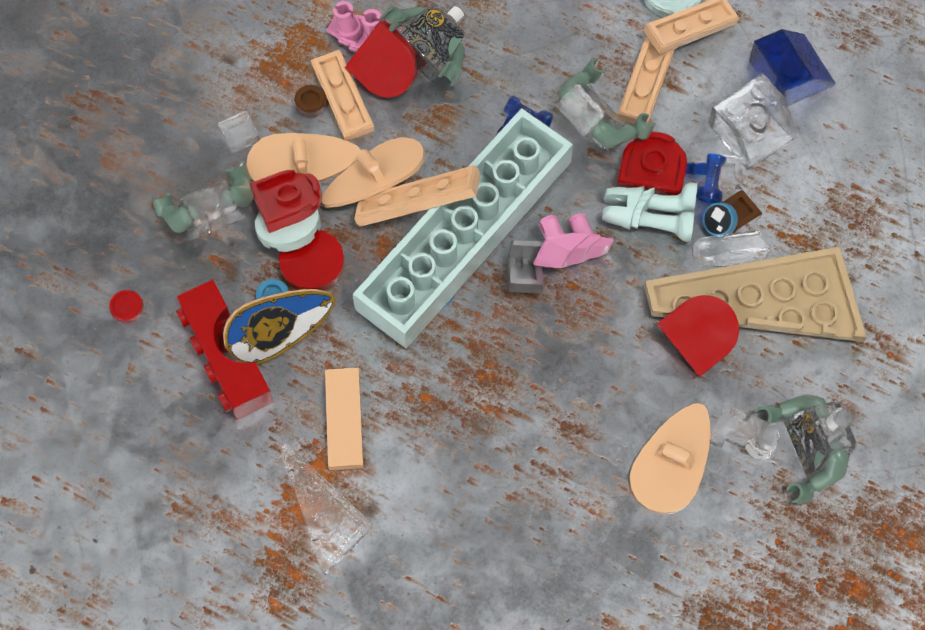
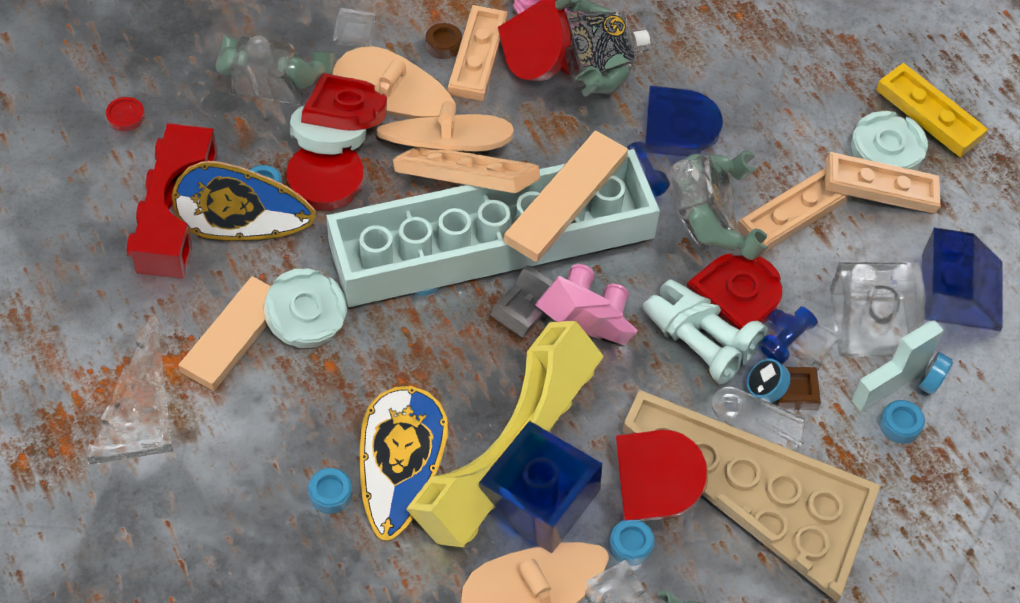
camera: 30 degrees right, 10 degrees down
none -> light aqua tile [263,268,347,348]
none -> dark azure tile [308,468,352,514]
none -> shield [360,386,448,541]
none -> light yellow arch [406,321,604,547]
none -> clear blue slope [479,421,603,553]
none -> light nougat tile [503,130,628,262]
none -> dark azure tile [609,520,655,566]
none -> clear blue tile [644,86,723,157]
none -> light aqua tile [852,320,944,412]
none -> dark azure tile [880,400,925,444]
none -> dark azure tile [918,352,953,395]

